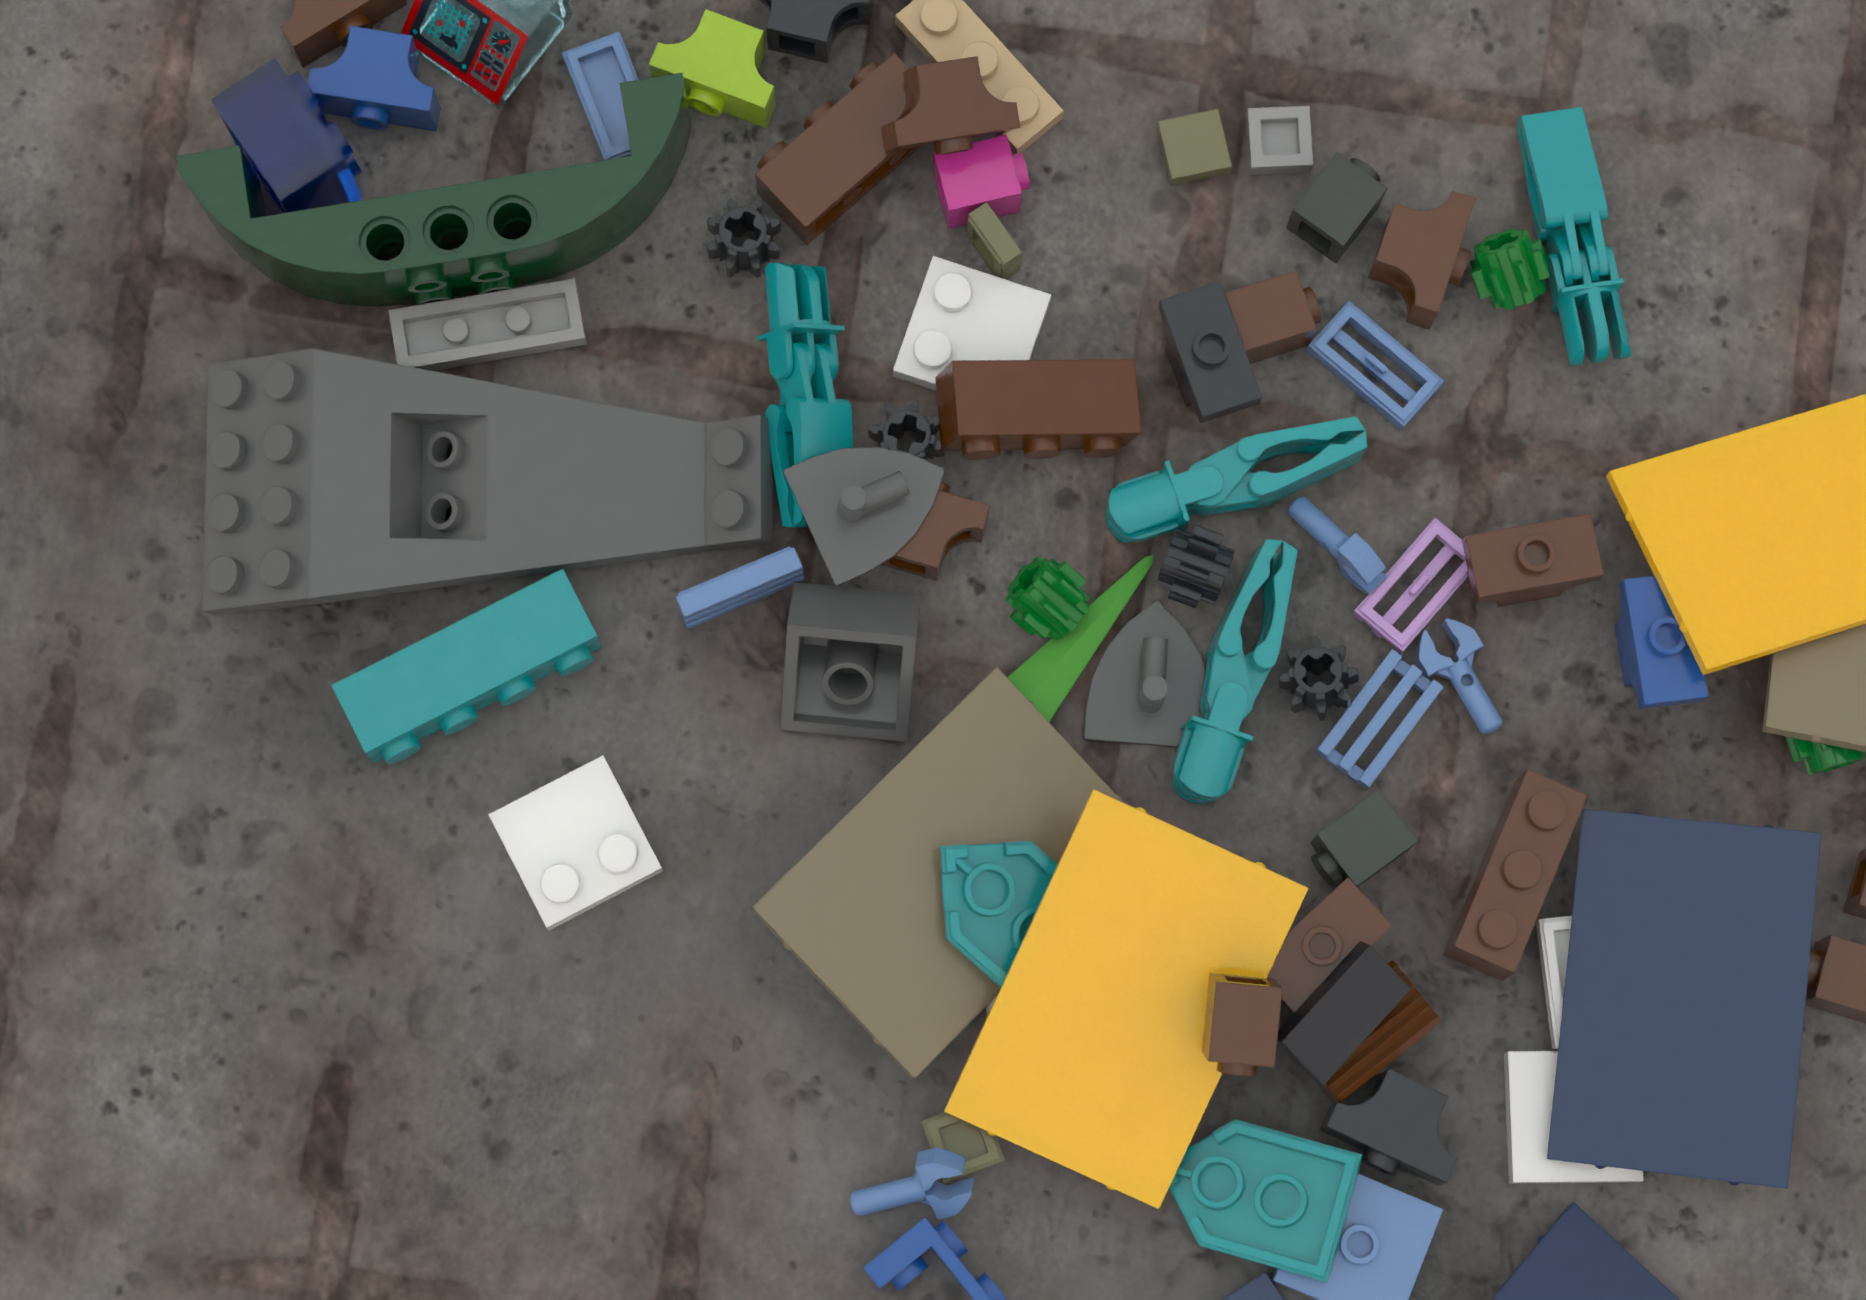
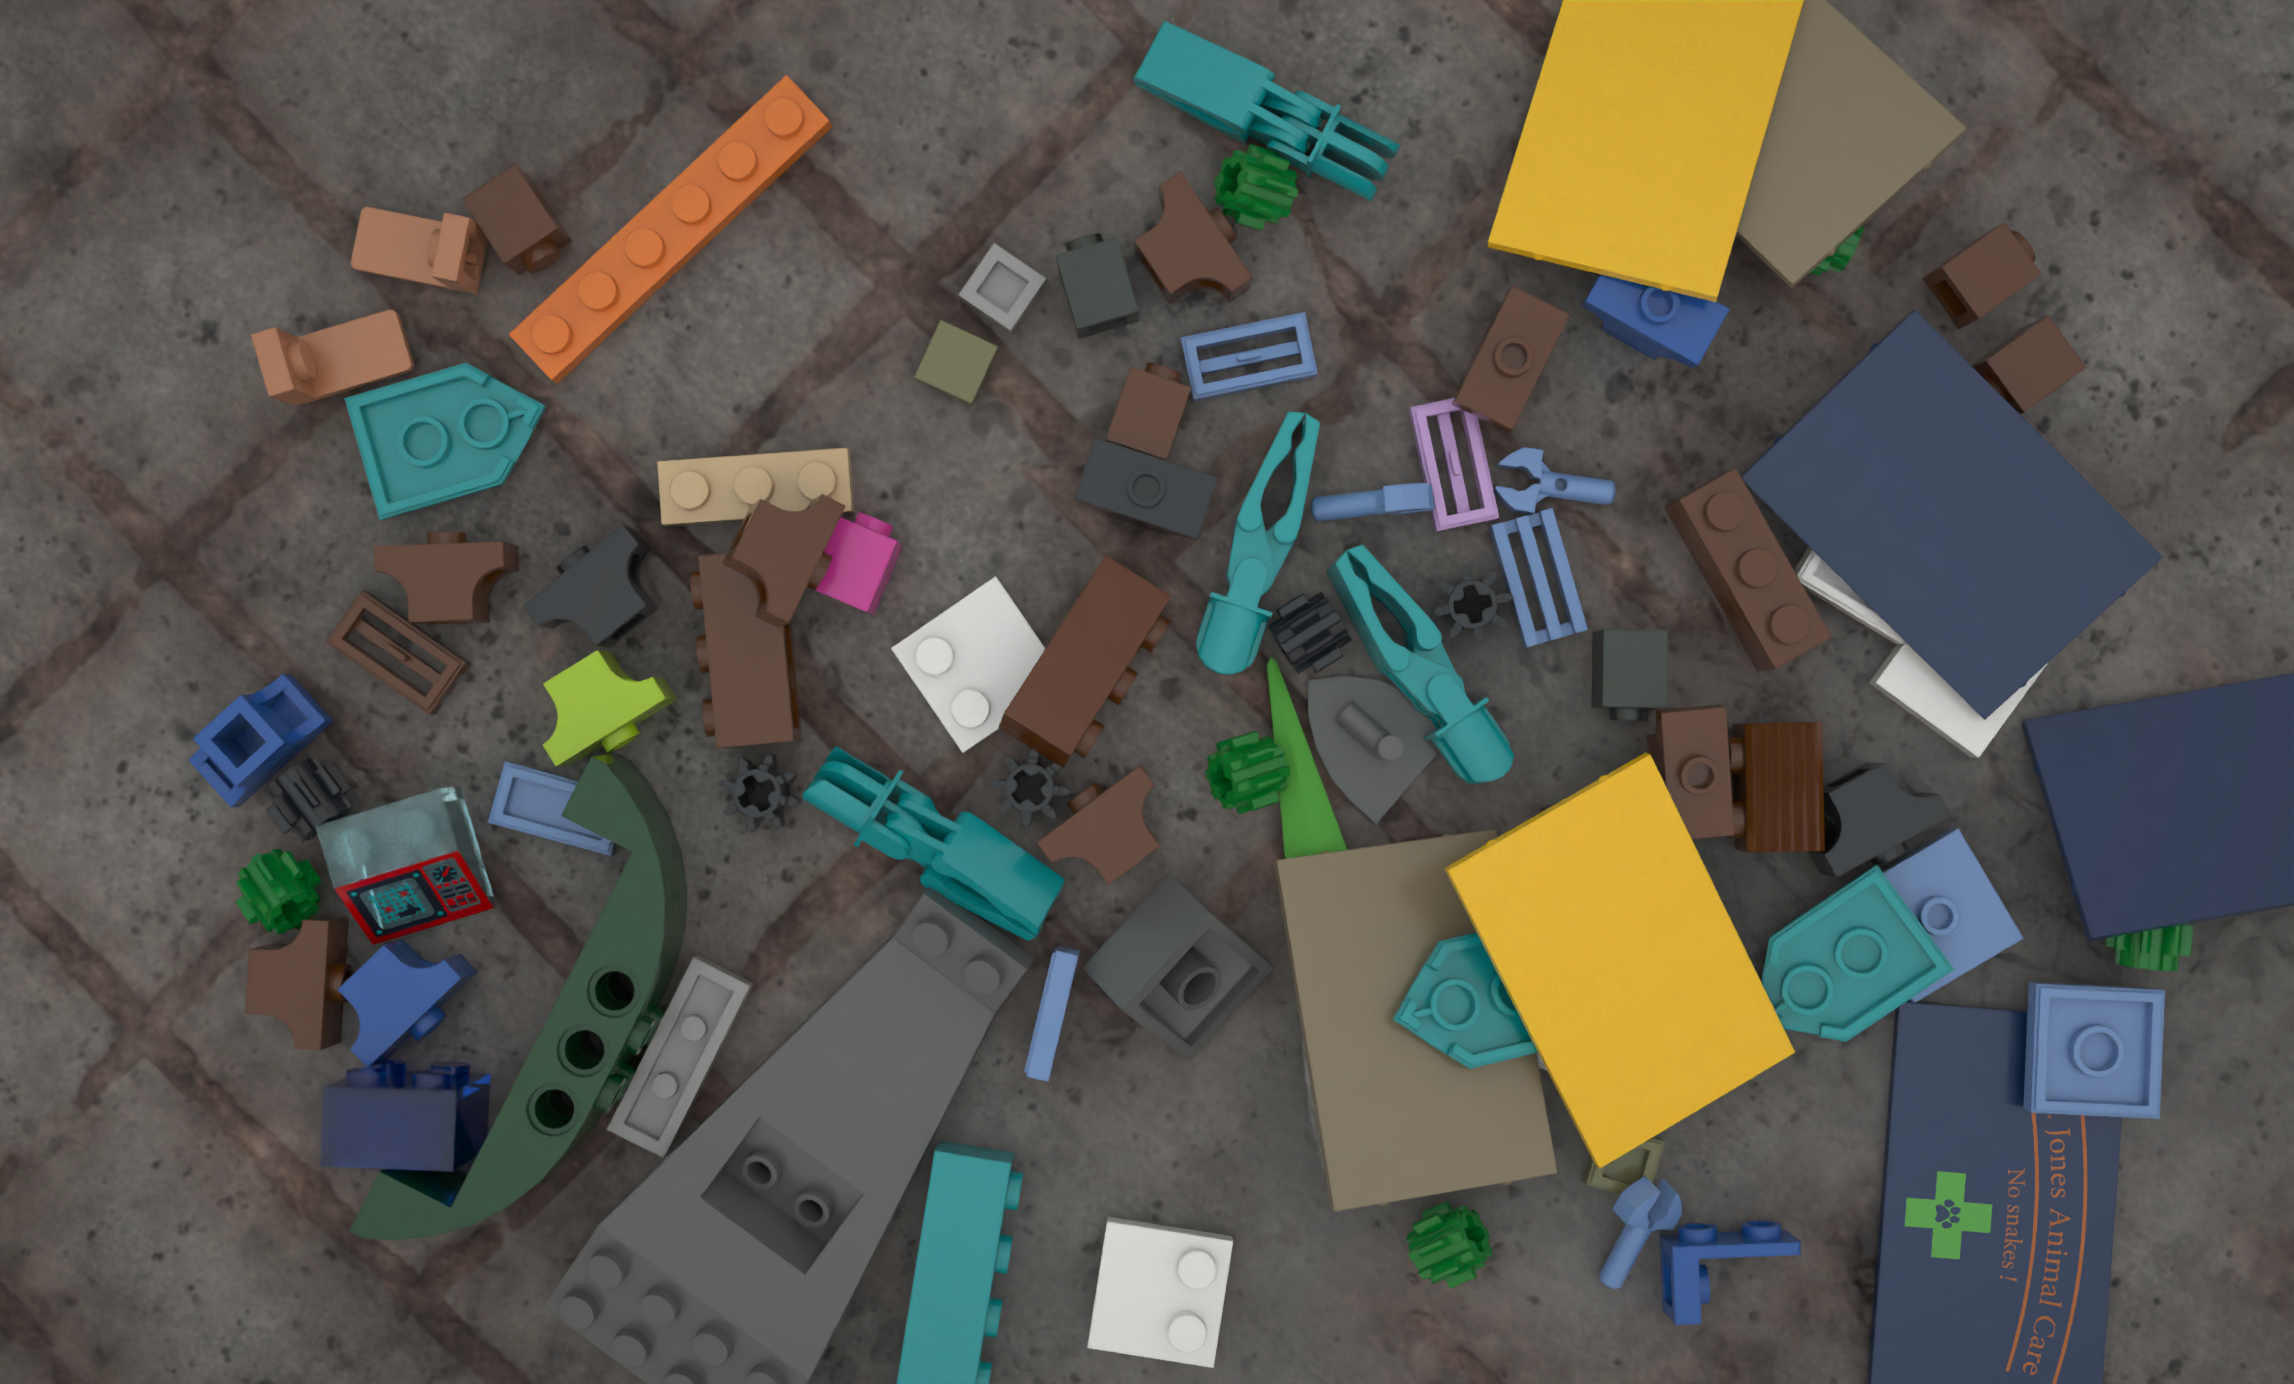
camera: 45 degrees left, 10 degrees up
dark grey shield [783,447,945,587] -> none
olive tile [966,202,1022,279] -> none
reddish brown brick [1202,973,1283,1076] -> none
black tile [1277,941,1411,1085] -> none
none -> green gear [1406,1201,1492,1288]

